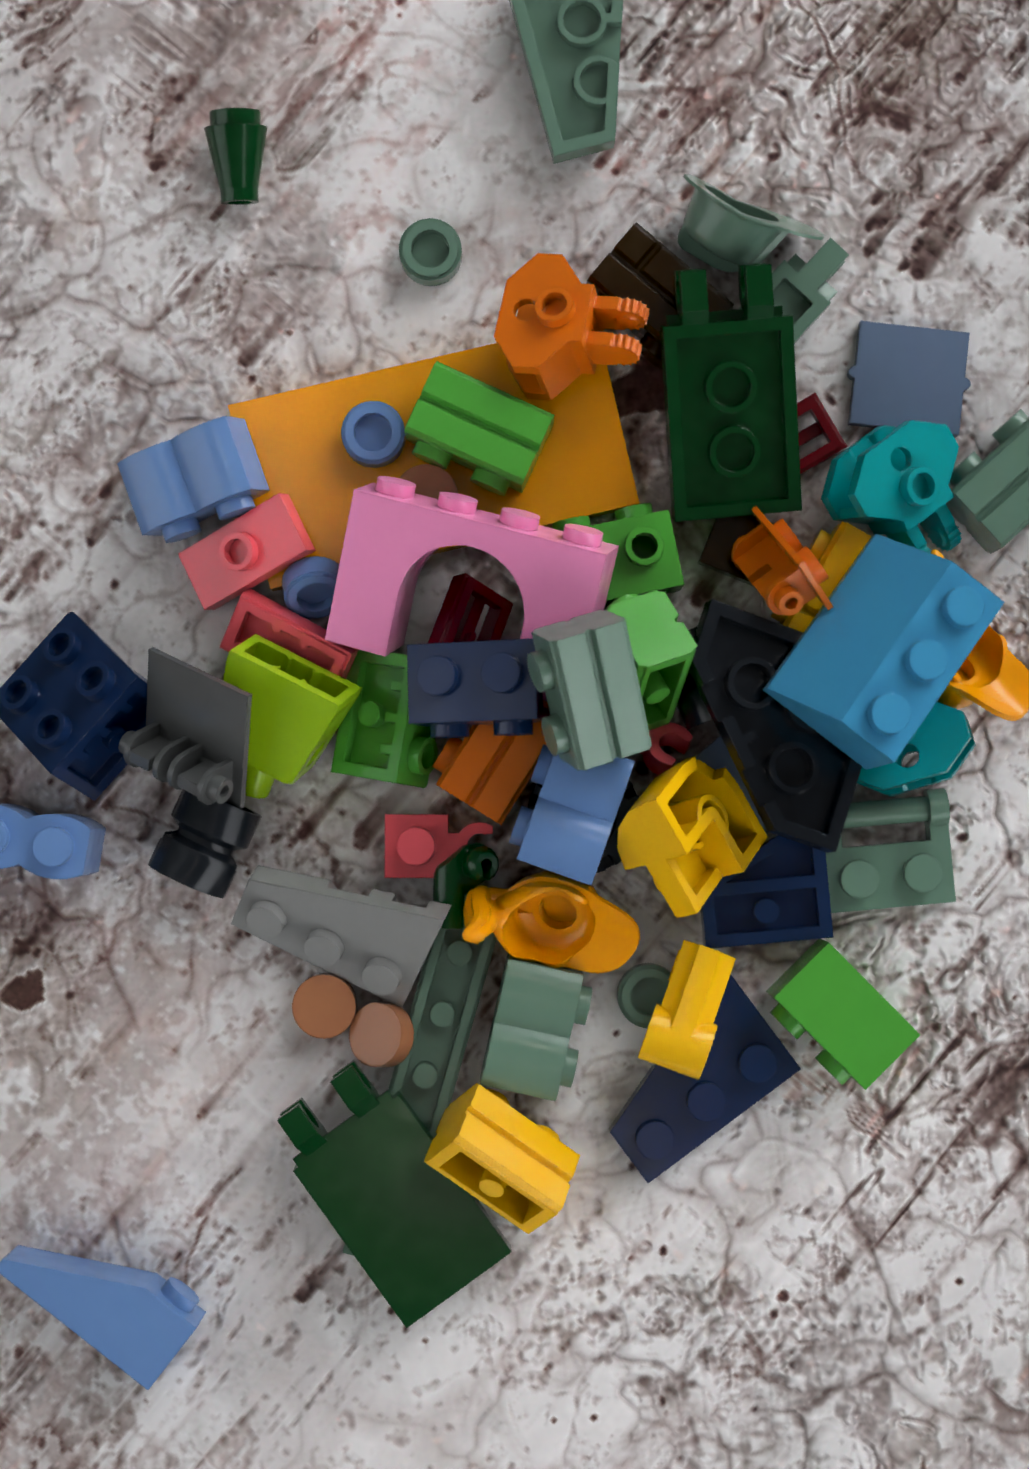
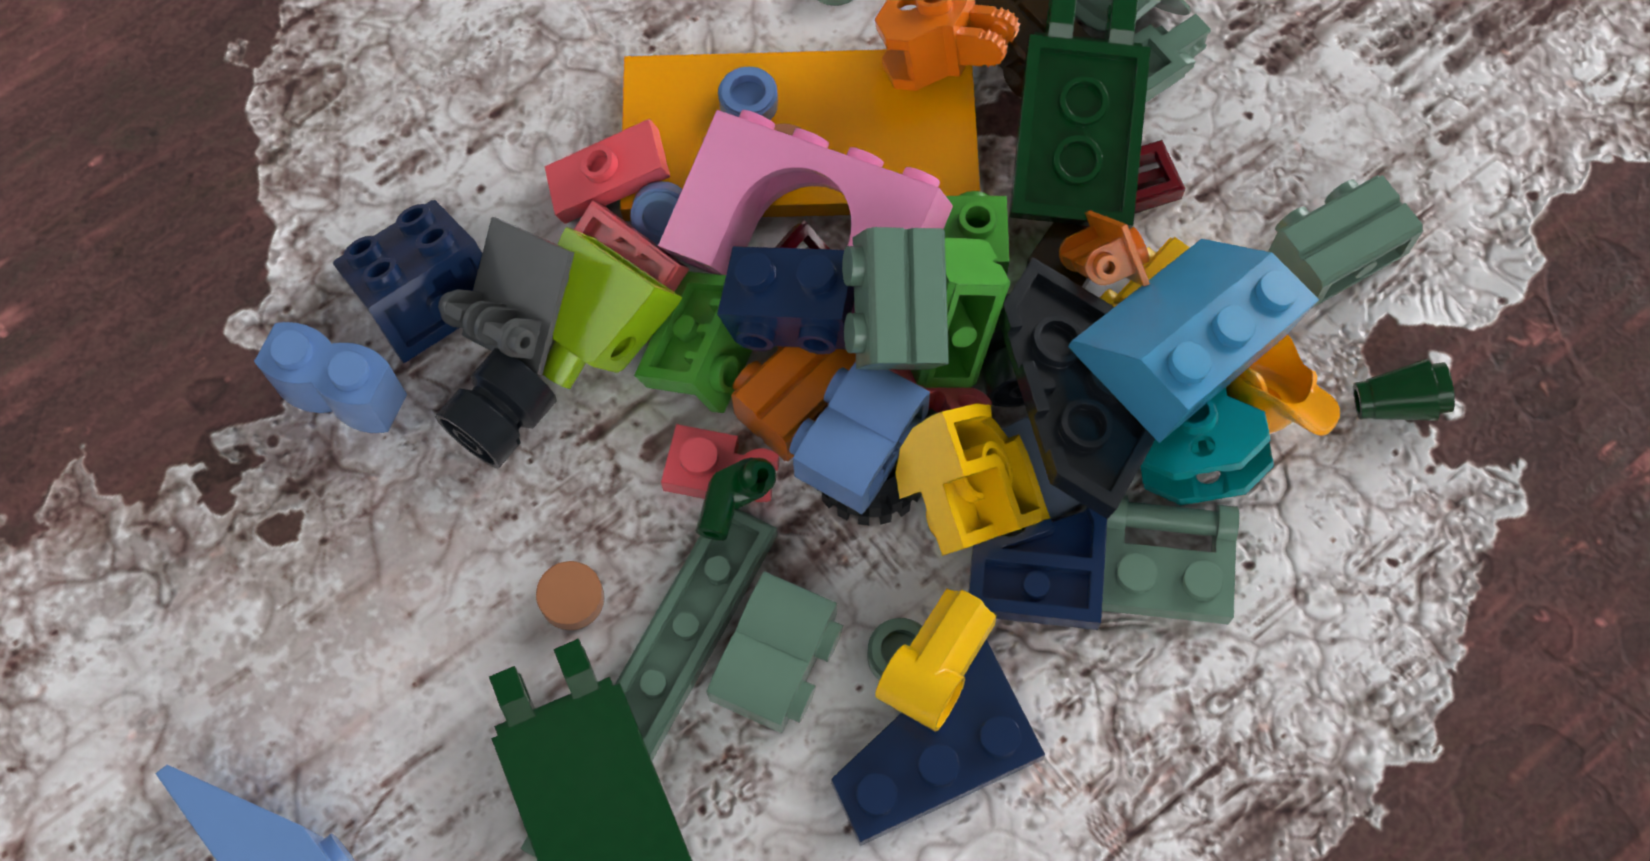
camera: 15 degrees right, 20 degrees down
medium blue brick [117,416,270,543] -> none
light grey wing [231,865,452,1008] -> none
nougat tile [349,1002,414,1068] -> none
bright green brick [404,361,555,496] -> none
yellow brick [424,1083,580,1234] -> none
light orange hair [462,871,640,973] -> none
bright green brick [766,939,920,1090] -> none
teal hinge [821,420,962,553] -> none
sand blue piece [847,321,971,437] -> none

